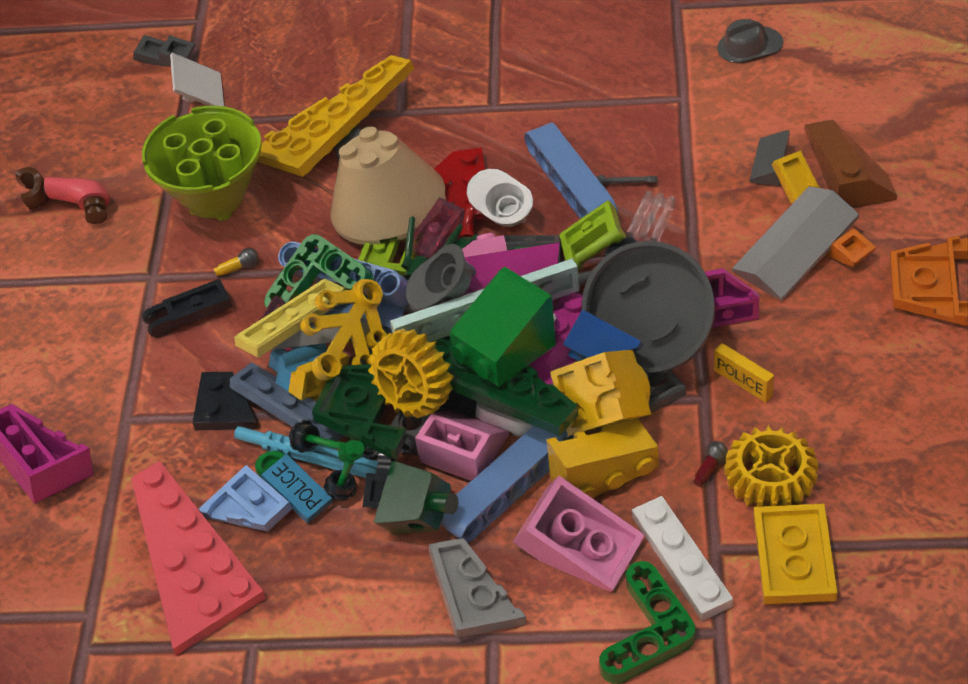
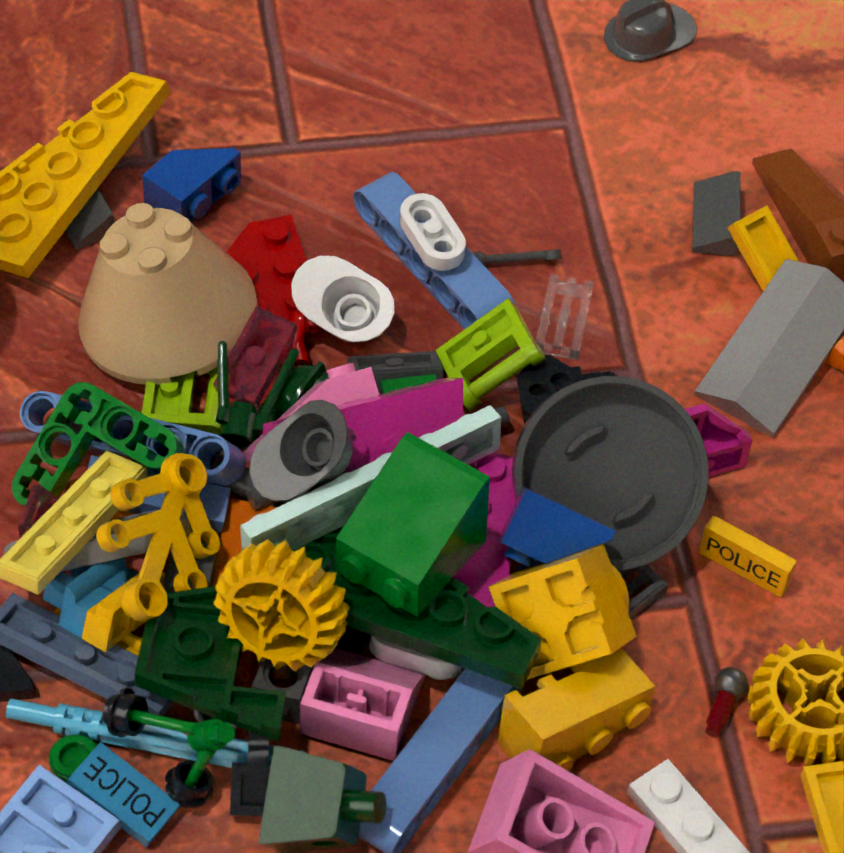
camera: 20 degrees left, 5 degrees up
none -> blue slope [142,148,241,223]
none -> white plate [400,193,466,271]

